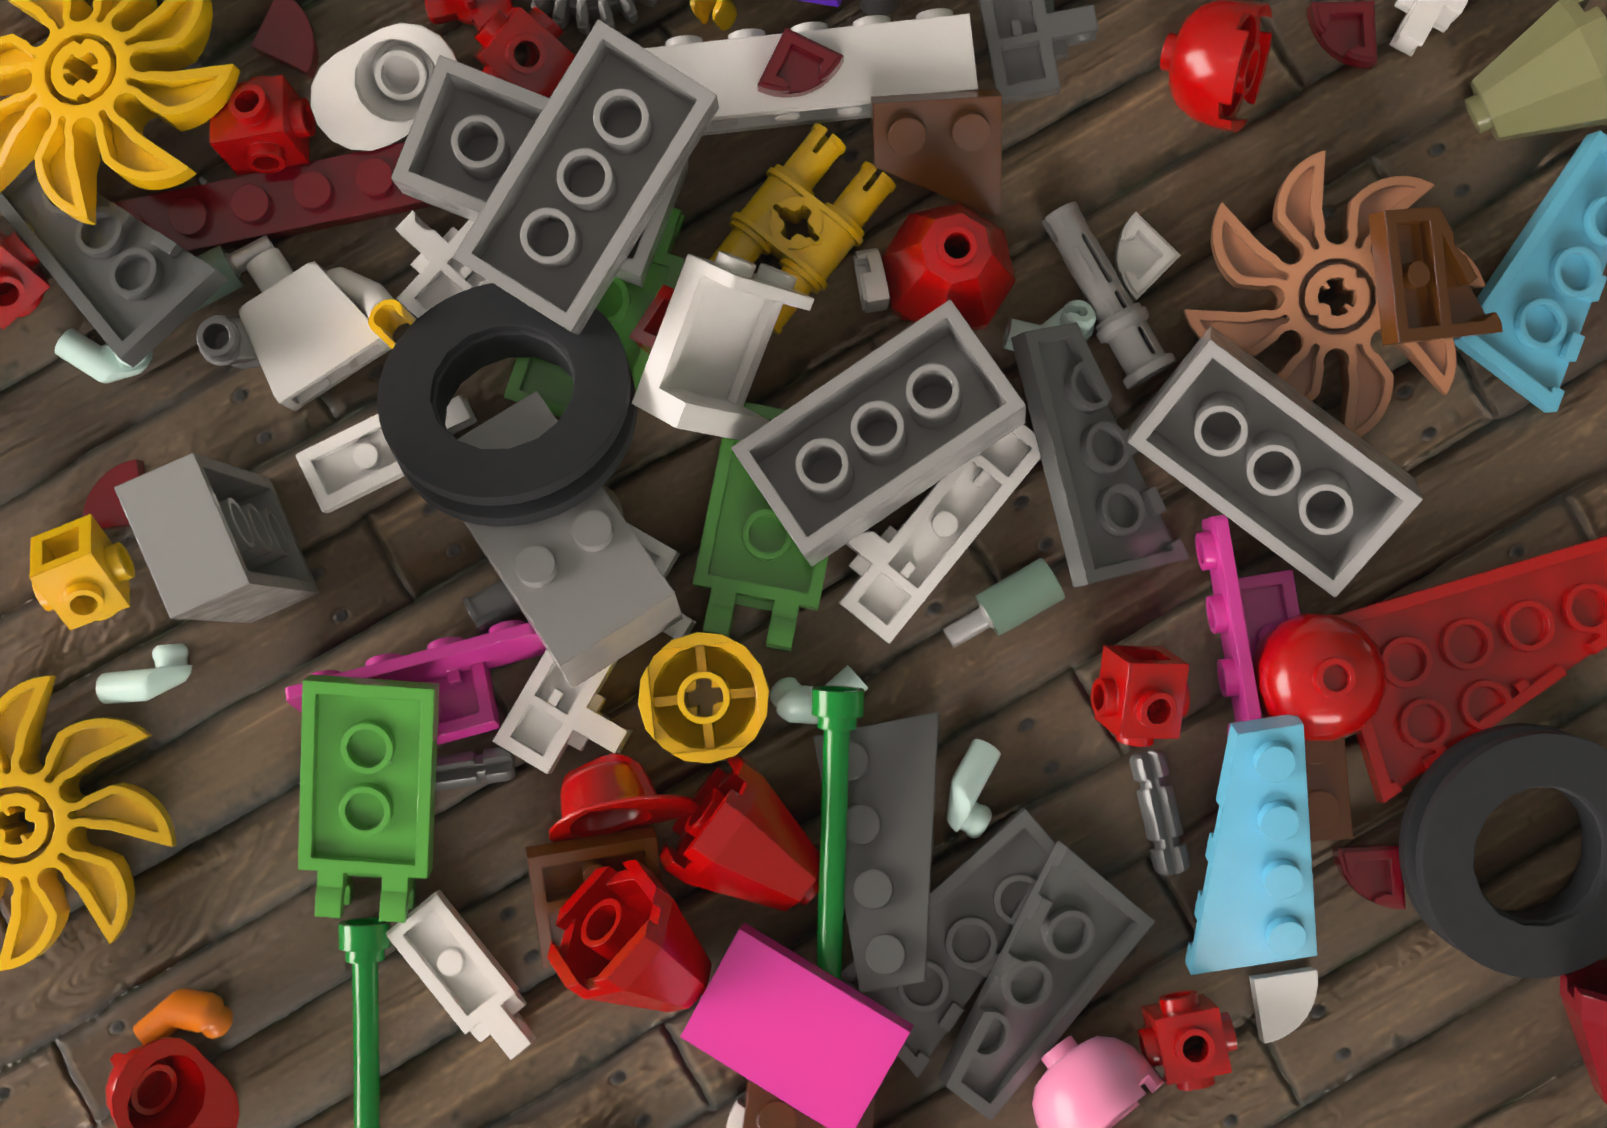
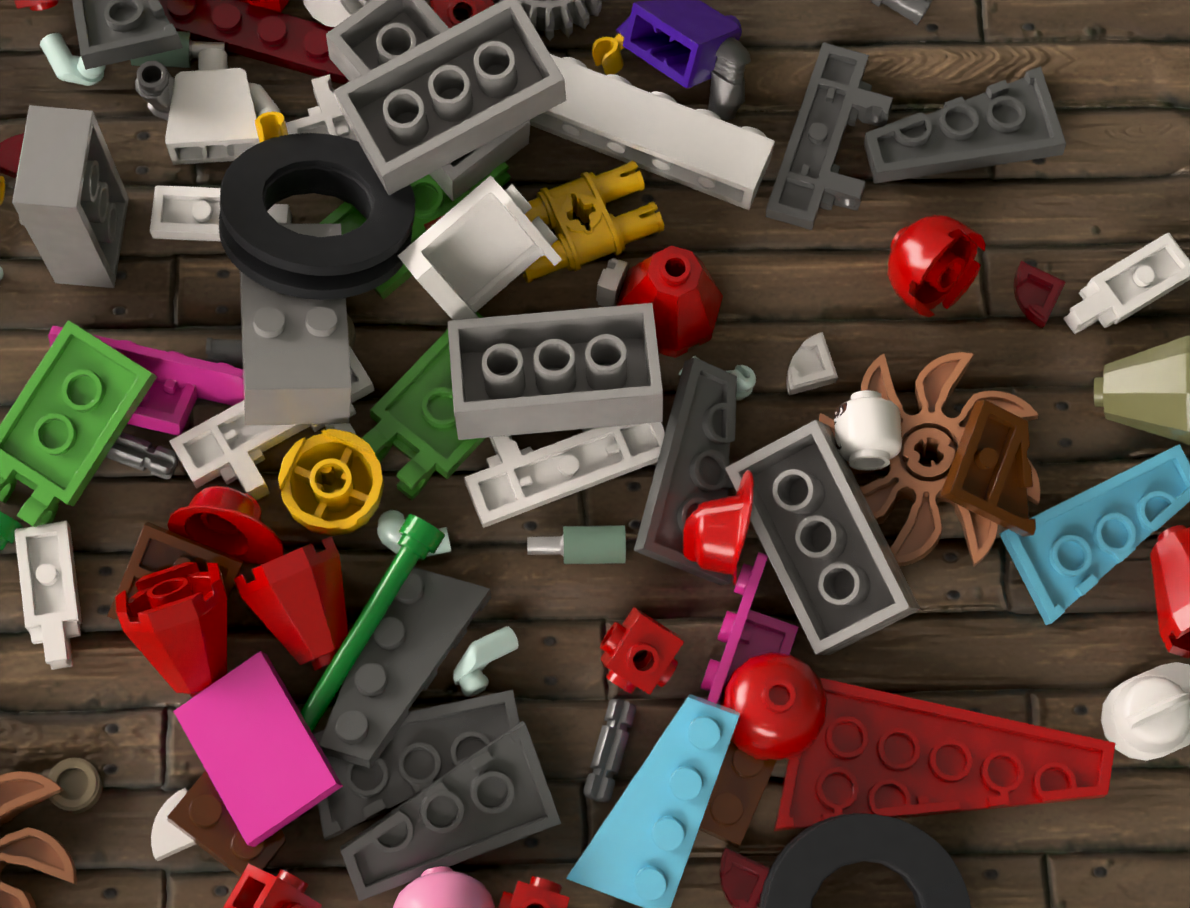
camera: 25 degrees right, 15 degrees down
dark red tile [757,28,844,97] -> none
reddish brown wing [871,89,1002,216] -> none
light grey pin [1041,201,1177,390] -> none
none -> red piece [683,470,754,585]
none -> white head [834,390,902,470]

